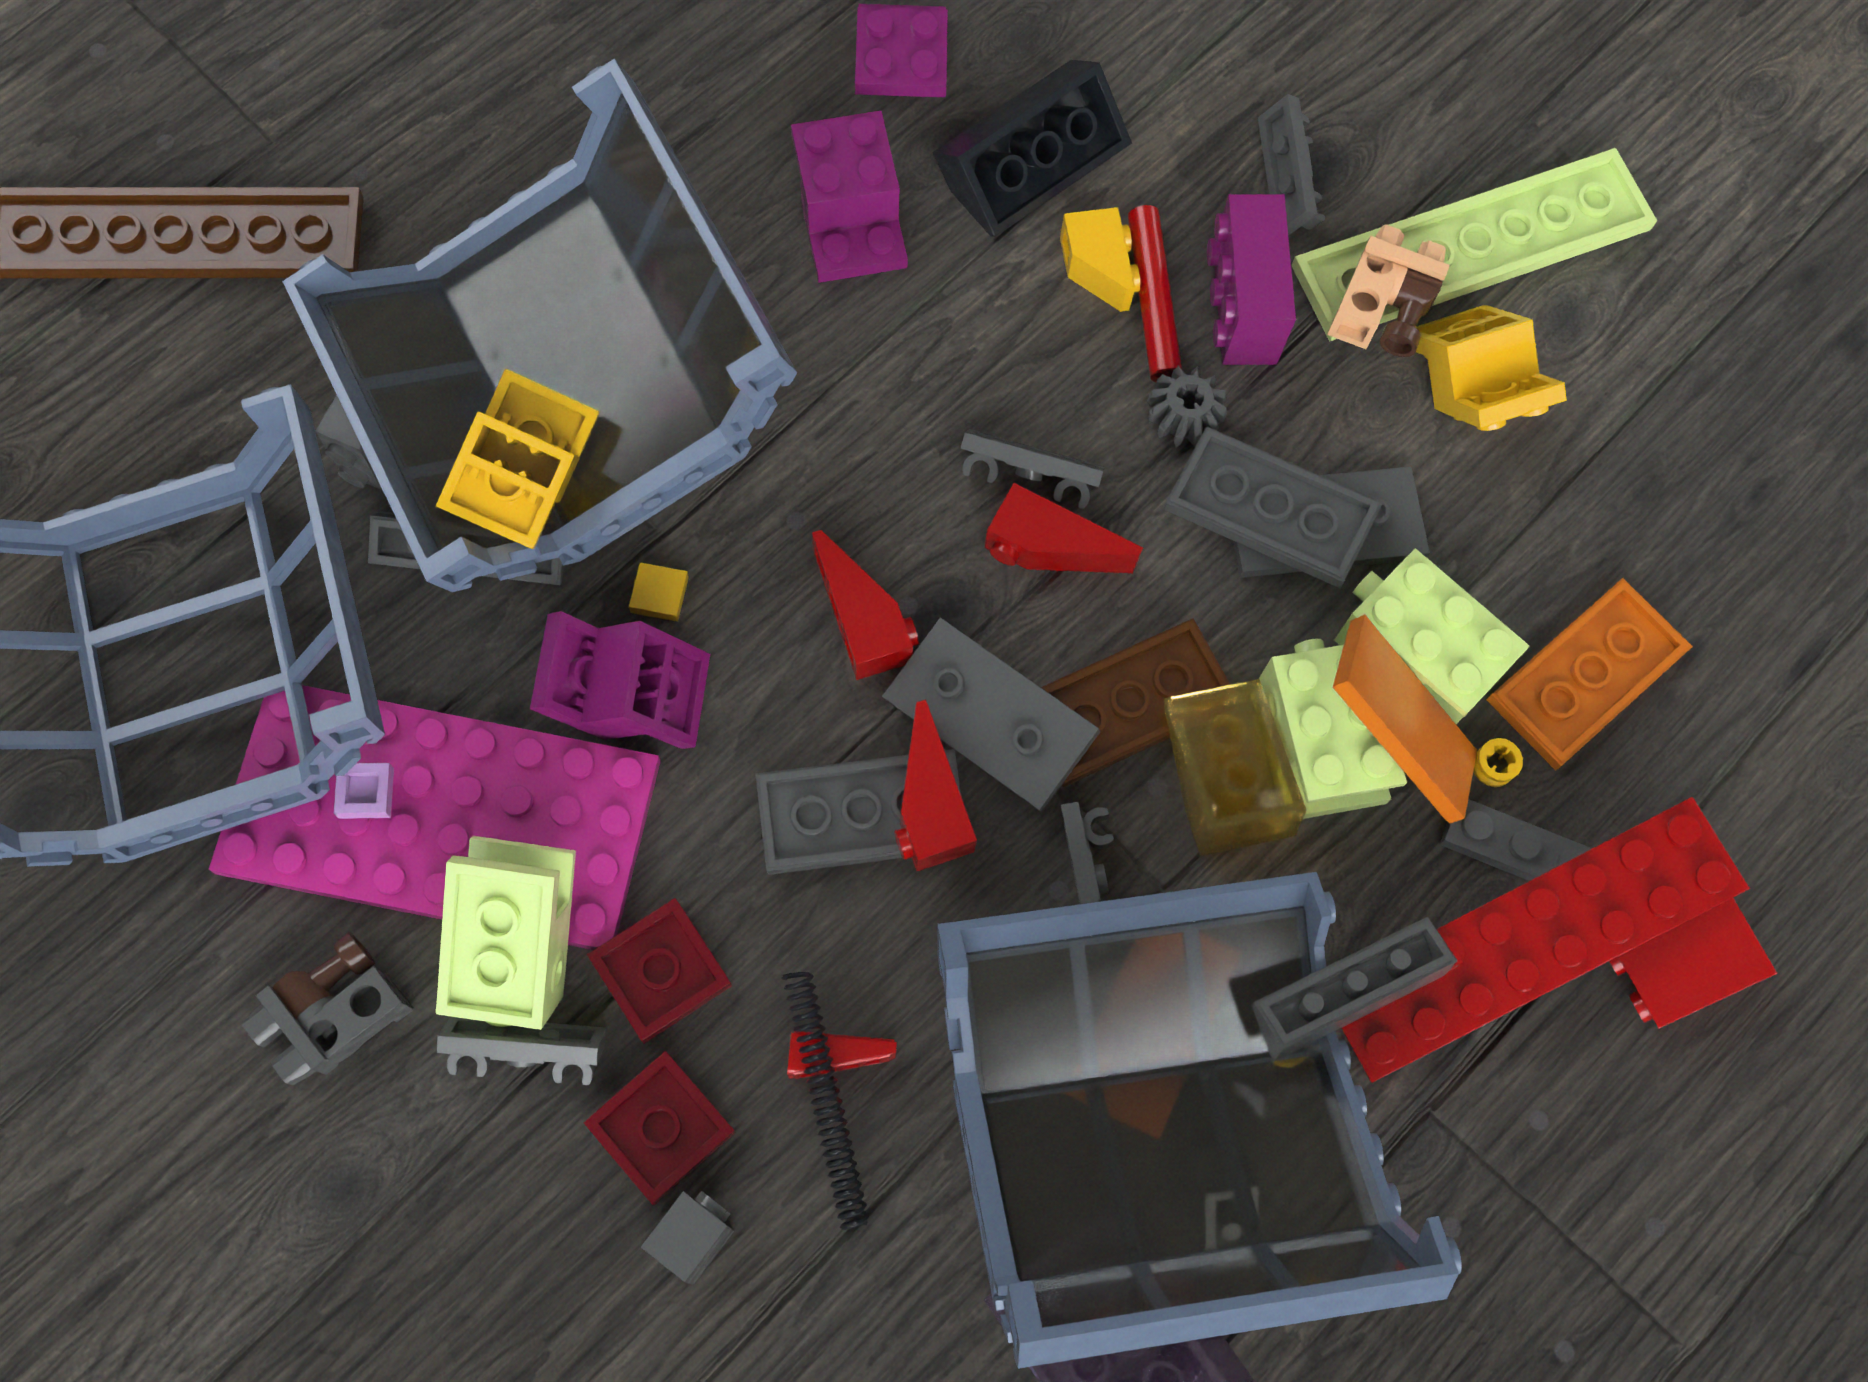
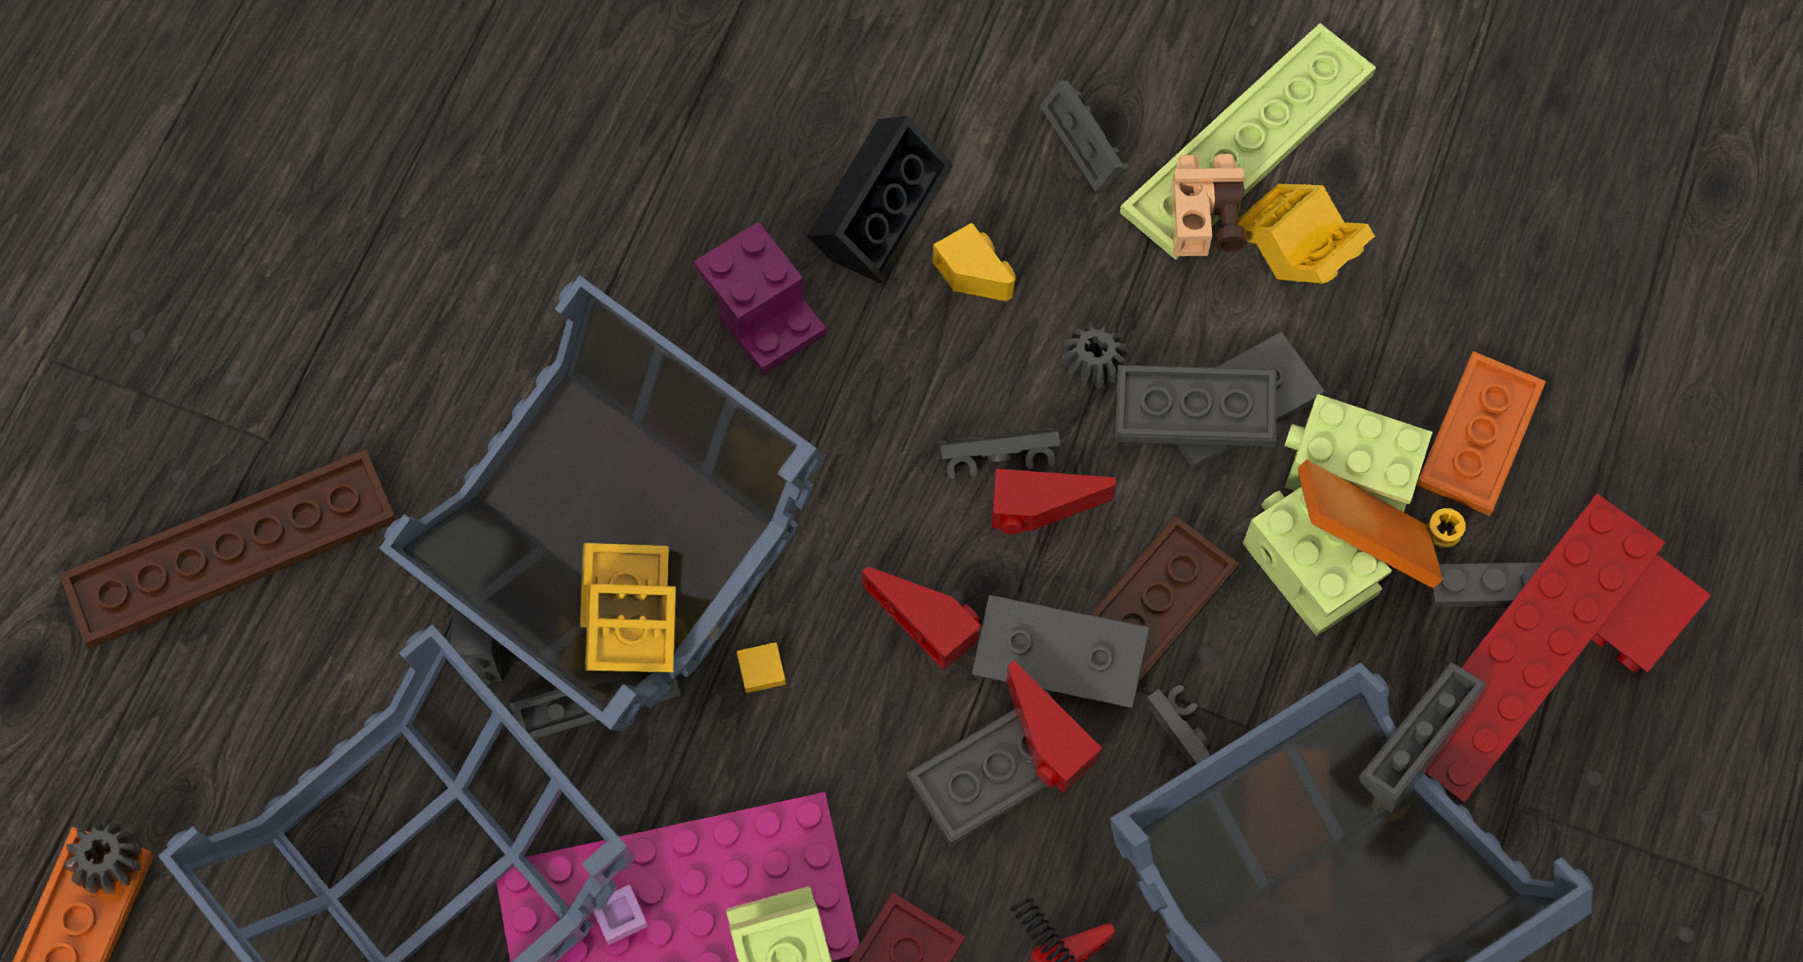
camera: 20 degrees left, 5 degrees down
magenta bracket [530,611,710,749] -> none
magenta bracket [855,4,948,97] -> none
red piece [1128,205,1182,382] -> none
clear yellow slope [1163,679,1307,856] -> none
magenta brick [1207,194,1296,365] -> none

